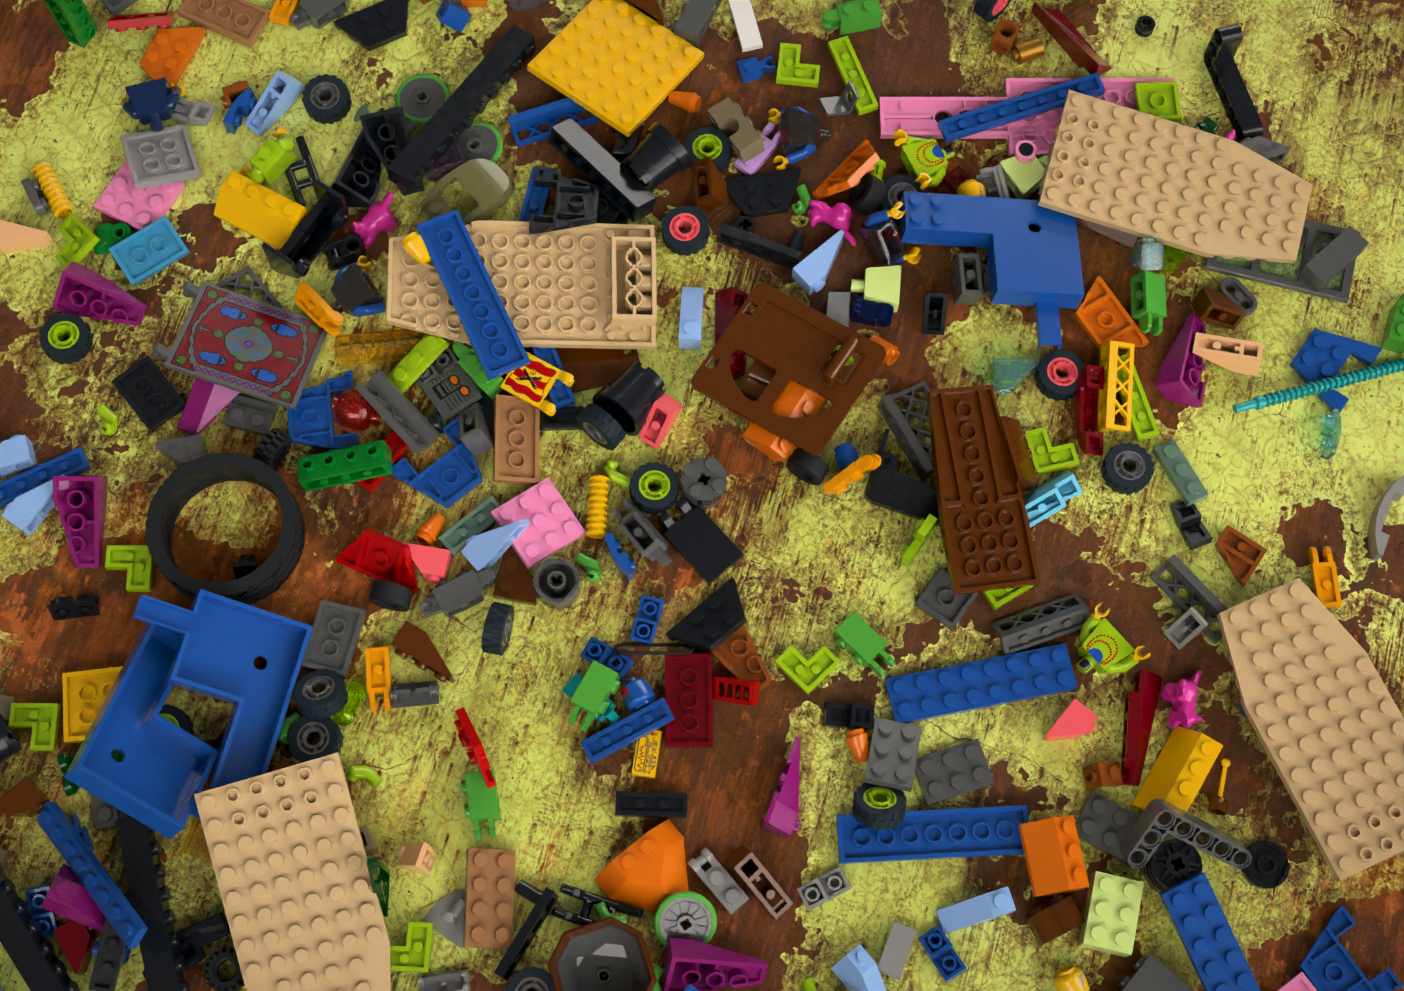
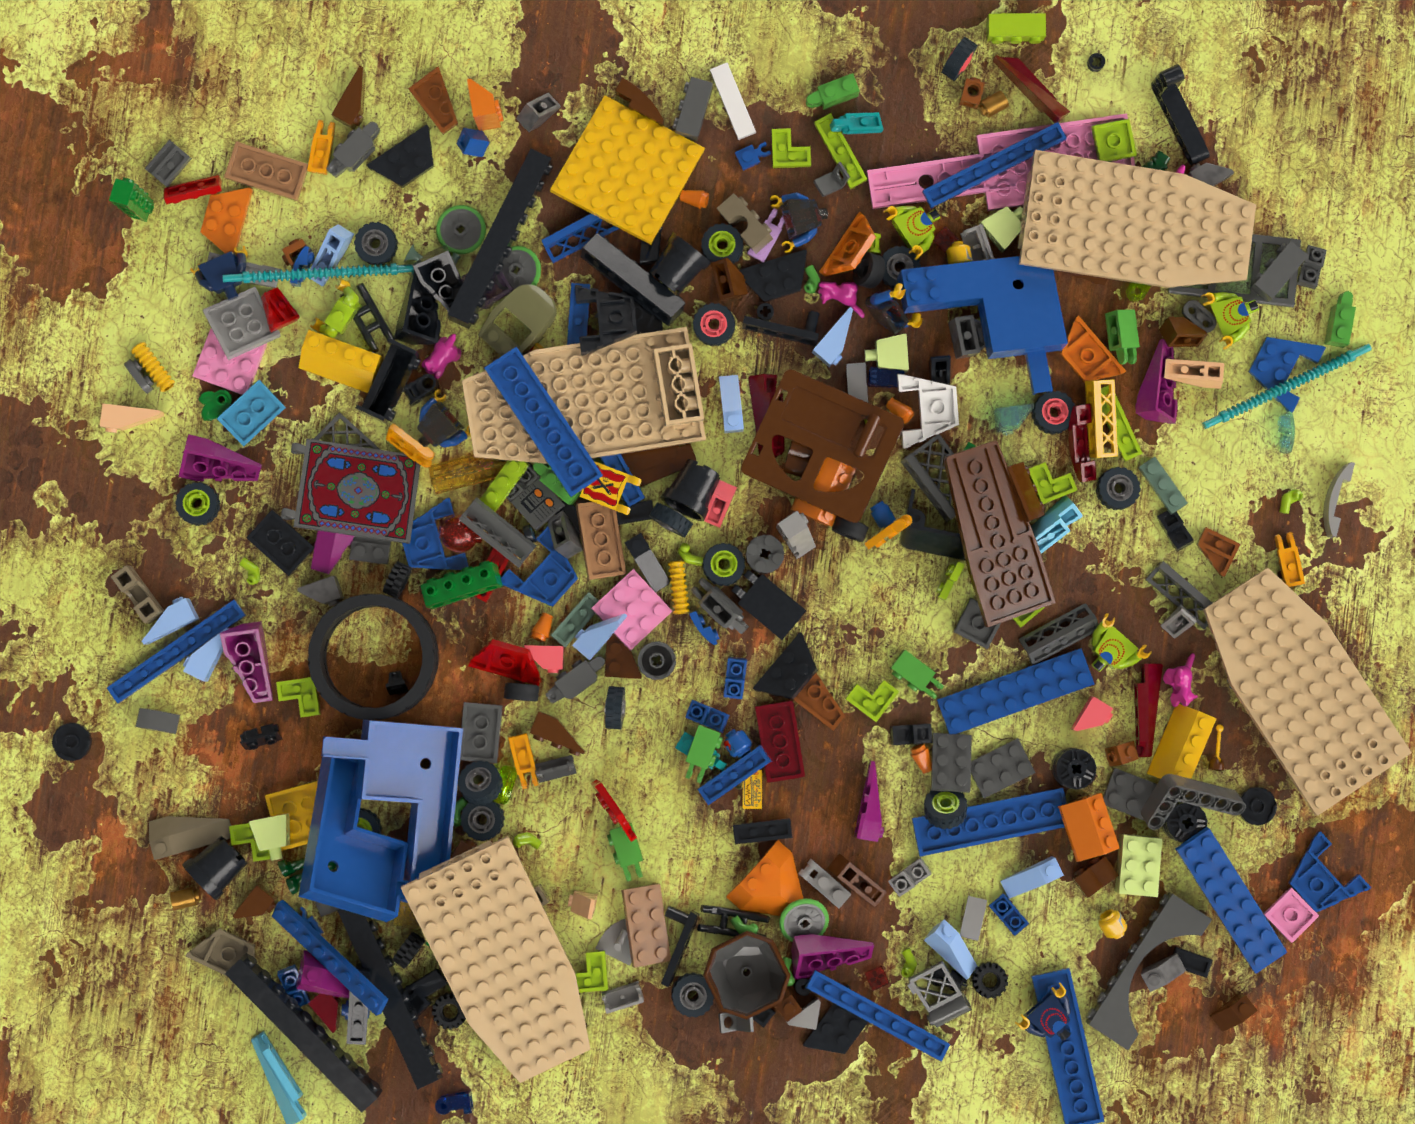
camera: 10 degrees left, 15 degrees up
lime plate [55,213,100,268] -> none
dark green wing [367,858,390,917] -> none
yellow cone [401,232,431,266] -> none
bright green arm [575,552,602,582] -> none
black piece [613,643,694,655] -> none
red slope [713,676,760,706] -> none
bright pink tile [1014,140,1037,163] -> none
clear light blue slope [1130,237,1164,271] -> none
none -> teal hose [223,263,413,283]
none -> yellowish green torso [249,813,290,861]
none -> red wing [261,287,300,333]
none -> black tyre [392,931,426,969]
none -> slope [625,533,670,593]
none -> light grey wedge [776,511,816,559]
none -> teal hinge [830,112,884,134]
none -> white wing [897,374,959,449]
none -> black wheel [1051,748,1097,789]
none -> lime torso [1201,292,1259,350]
none -> lime arm [1279,489,1303,514]
none -> dark grey slope [1297,245,1327,289]

